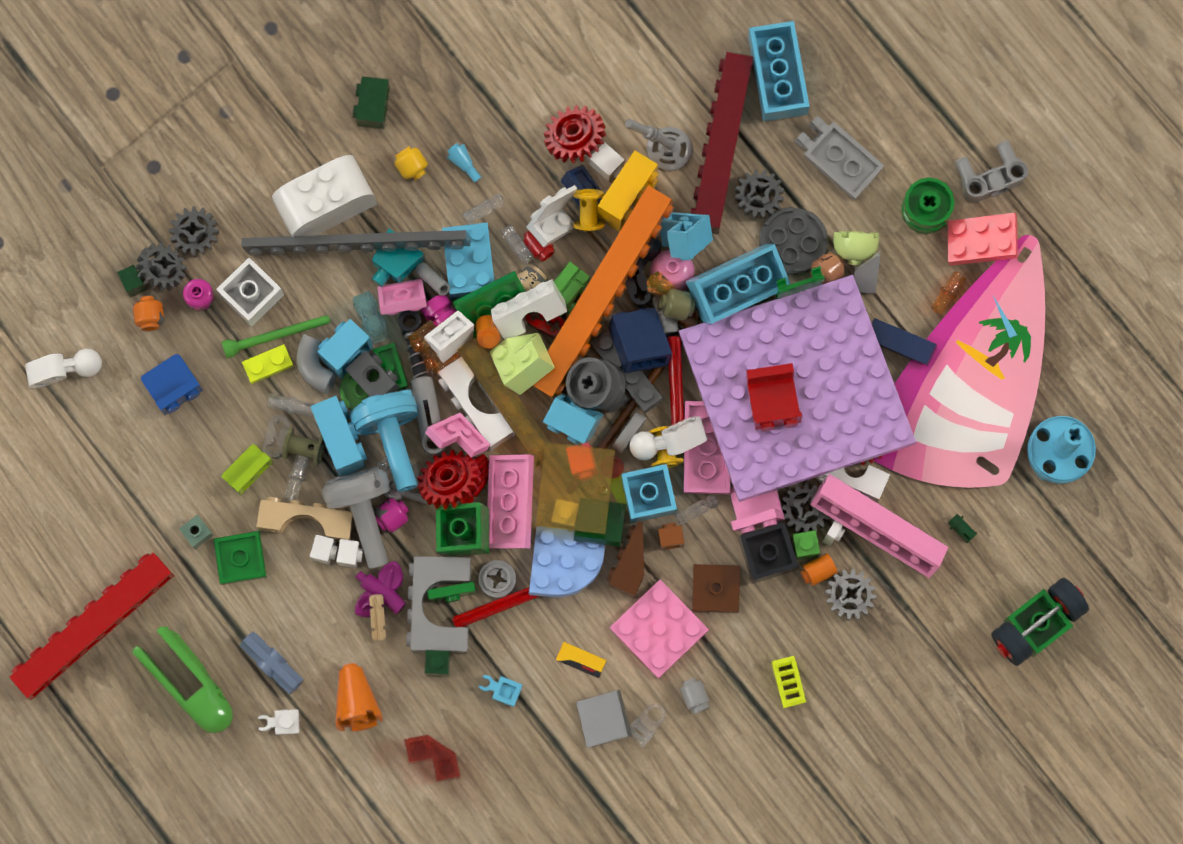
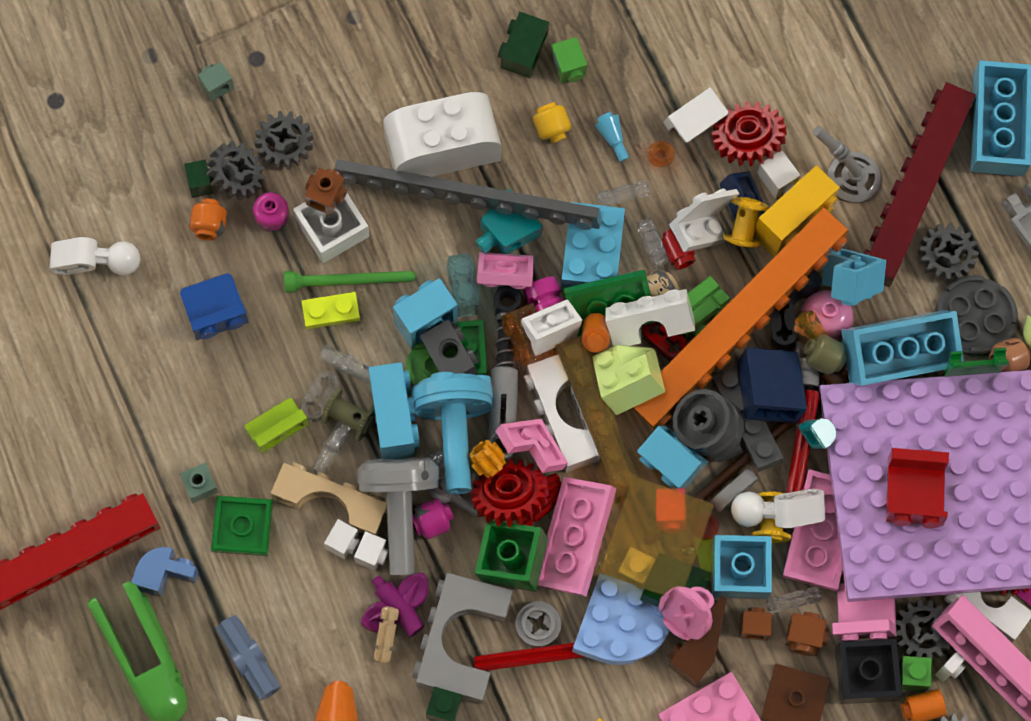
camera: 10 degrees right, 5 degrees down
light grey cylinder [296,334,336,394] -> none
light grey piece [415,263,450,296] -> none
green plate [427,582,476,603] -> none
none -> medium blue brick [132,547,199,597]
none -> sand green plate [198,62,234,102]
none -> dark orange brick [305,167,347,216]
none -> light orange gear [469,440,506,478]
none -> bright green brick [551,37,587,83]
none -> clear orange plate [648,141,675,167]
none -> bright pink tile [659,586,714,641]
none -> white panel [663,87,728,143]
none -> dark orange brick [785,612,830,656]
none -> brick [798,419,836,449]

